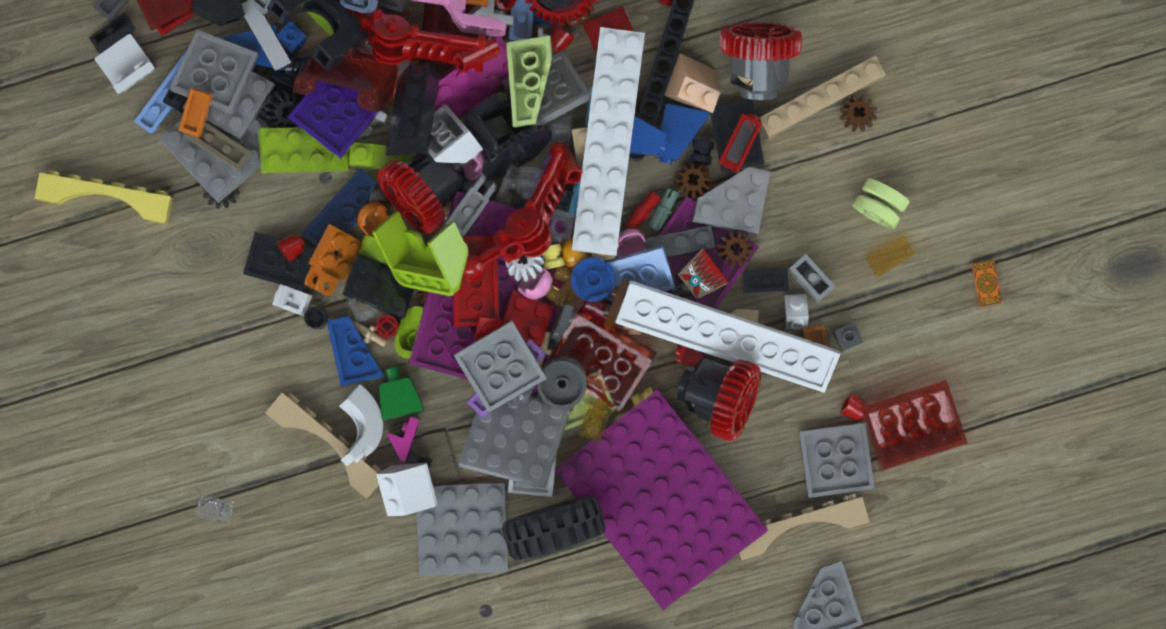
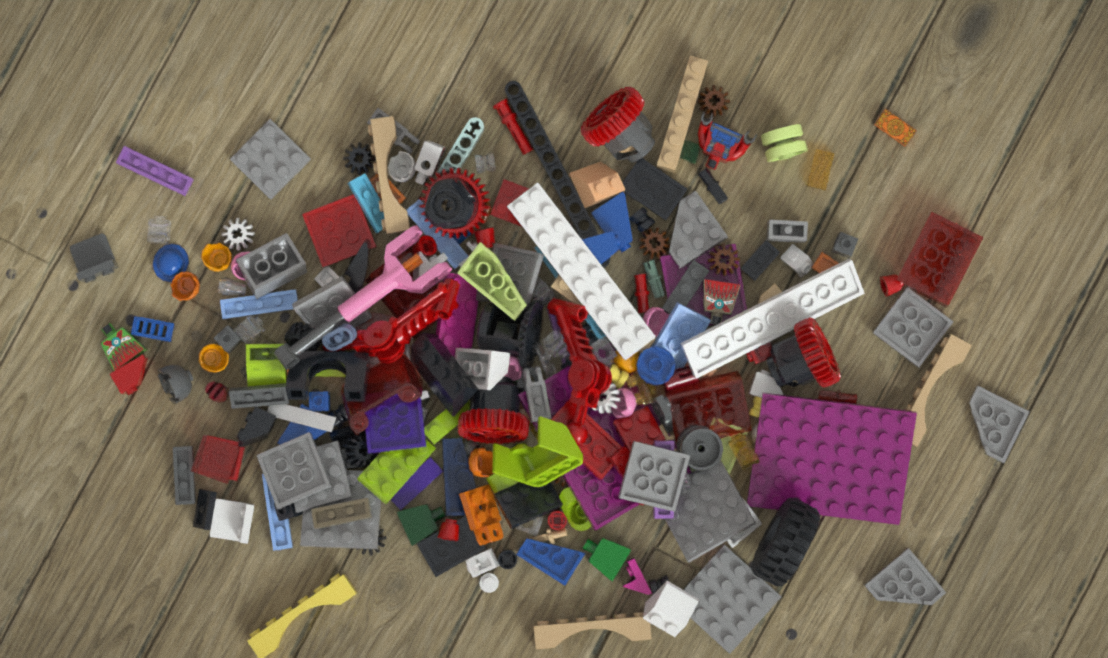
camera: 45 degrees left, 0 degrees up
orange tile [178,88,214,137] -> none
white arch [339,384,383,466] -> none
reddish brown plate [603,279,629,328] -> none
window [718,113,763,173] -> none
none -> dark purple tile [391,457,443,510]
none -> dark green torso [397,504,446,546]
none -> white plate [479,573,499,593]
none -> clear green tile [680,140,700,164]
none -> torso [697,111,757,170]
none -> black axle [698,168,728,204]
none -> white slope [748,370,783,398]
none -> clear red axle [818,390,858,404]

